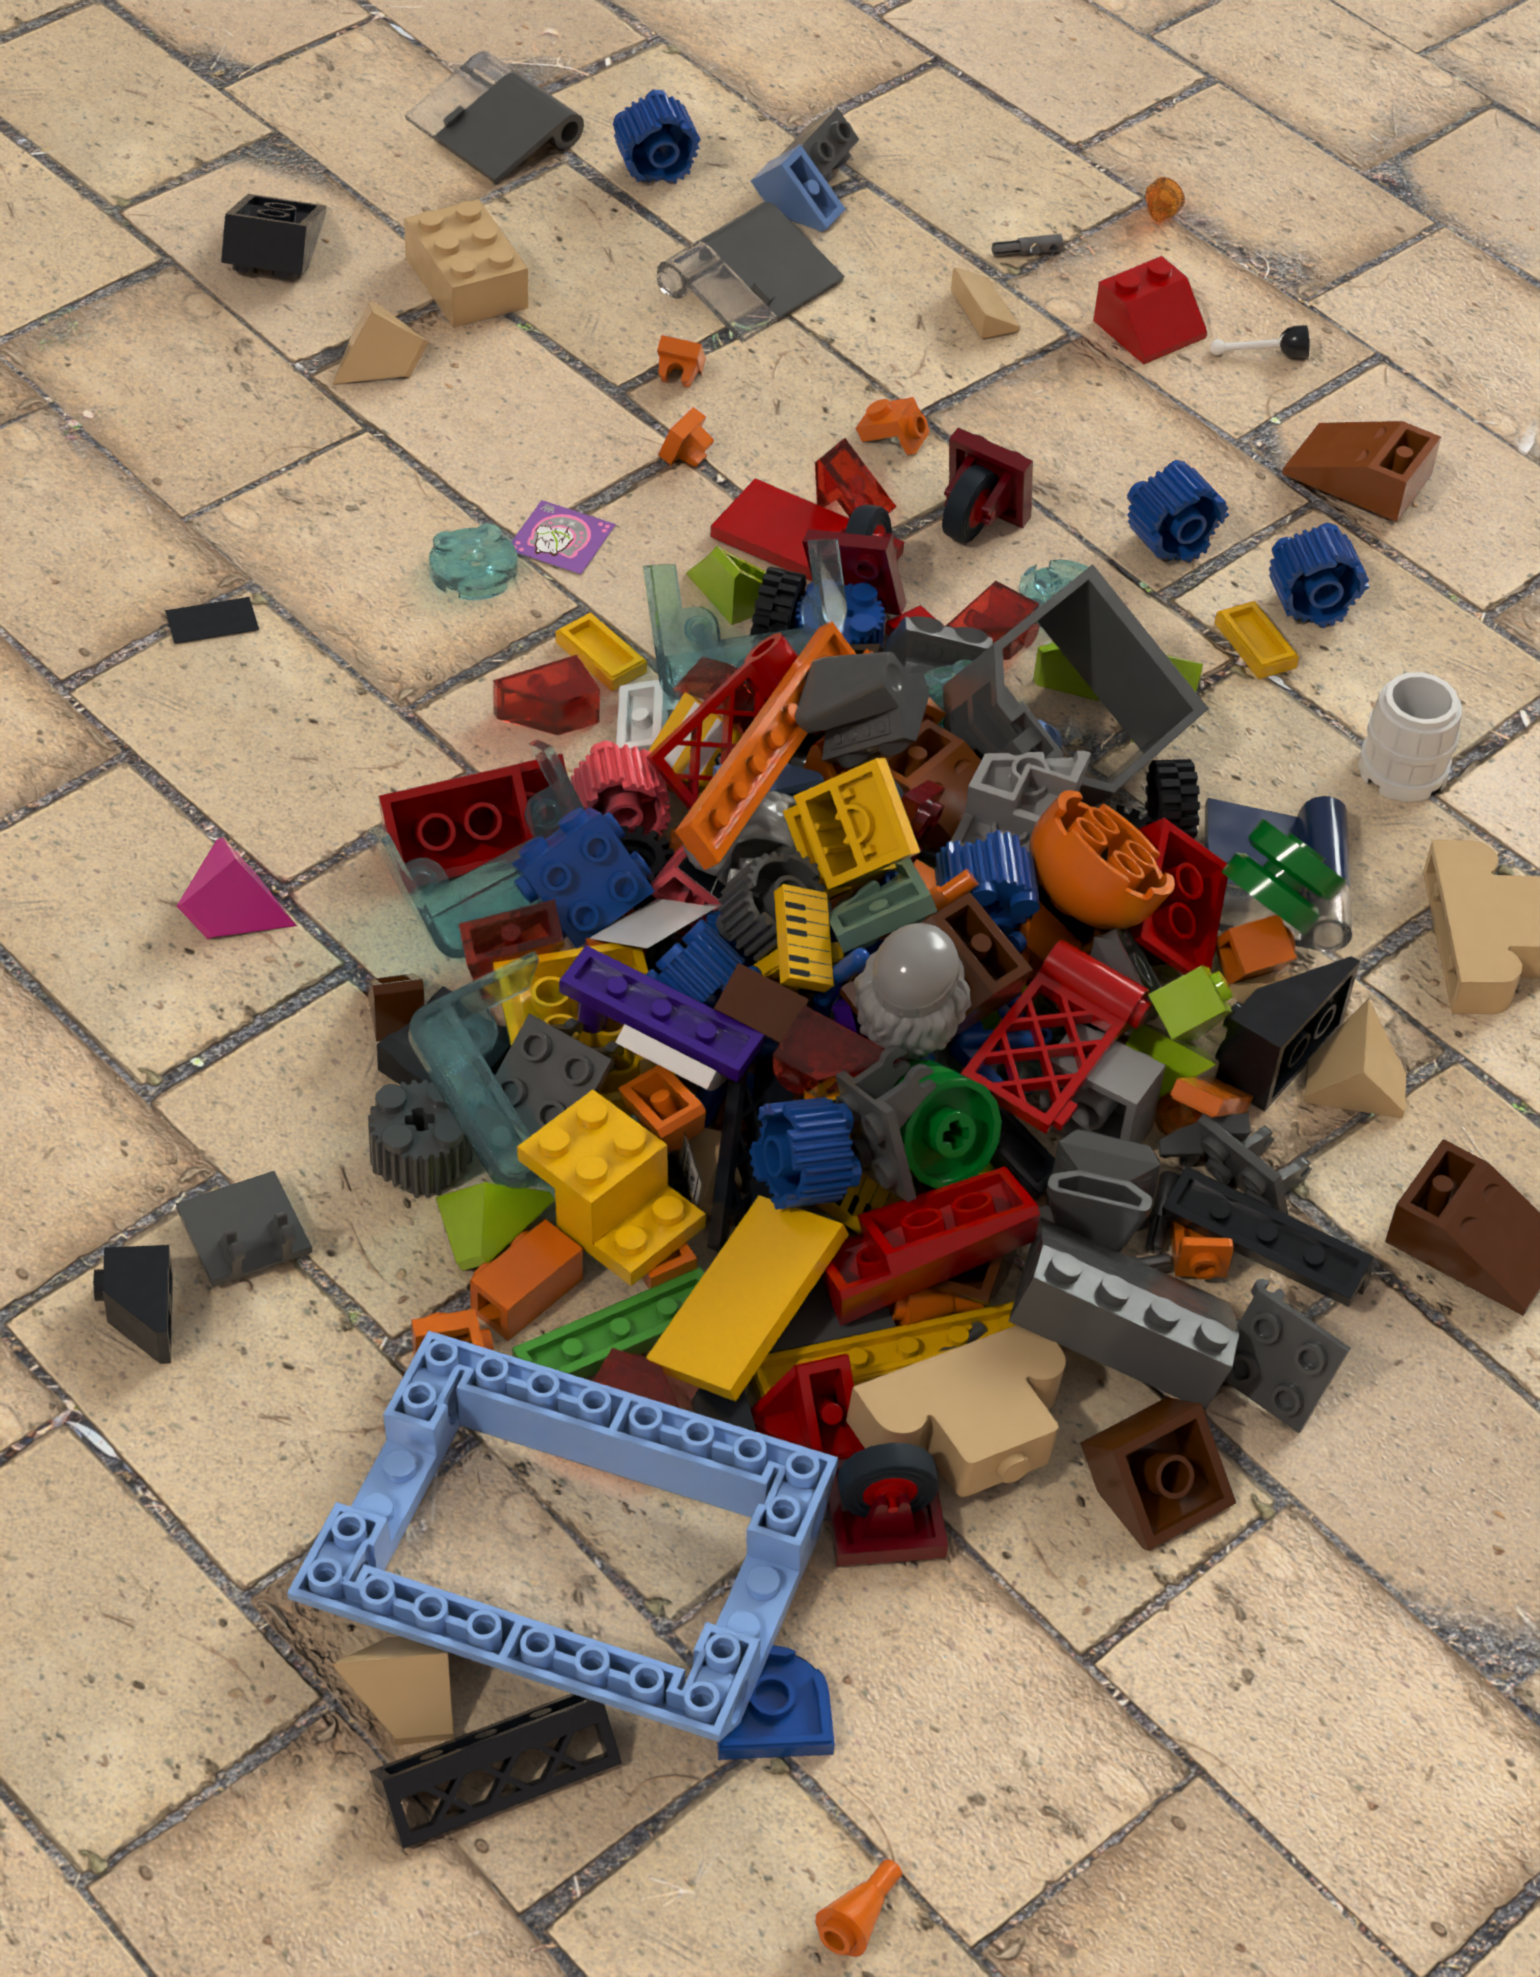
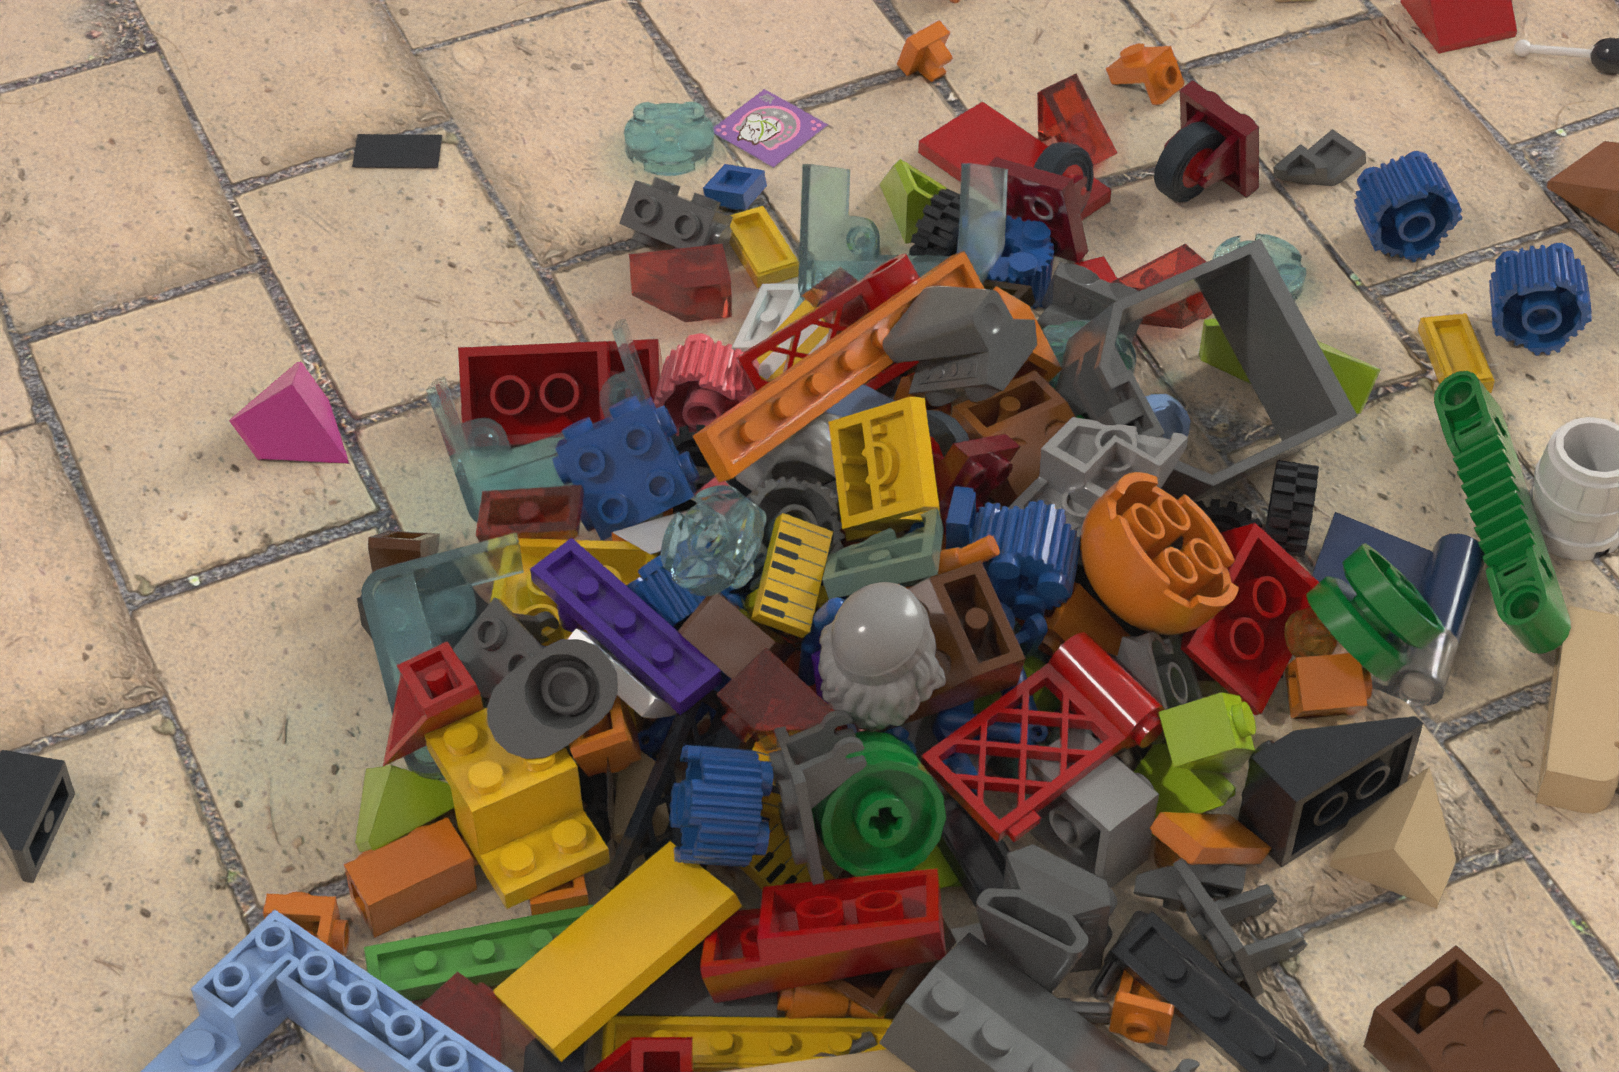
camera: 20 degrees right, 0 degrees up
dark grey plate [176,1171,312,1287] -> none
dark grey brick [368,1078,473,1198] -> none
none -> red slope [383,642,483,767]
none -> dark grey piece [487,639,618,759]
none -> dark grey brick [619,177,733,264]
none -> clear light blue plate [661,485,766,596]
none -> blue plate [703,164,767,210]
none -> blue tile [946,486,976,549]
none -> dark grey slope [1273,129,1366,186]
none -> clear orange tile [1284,608,1338,658]
none -> green gear [1434,371,1571,654]

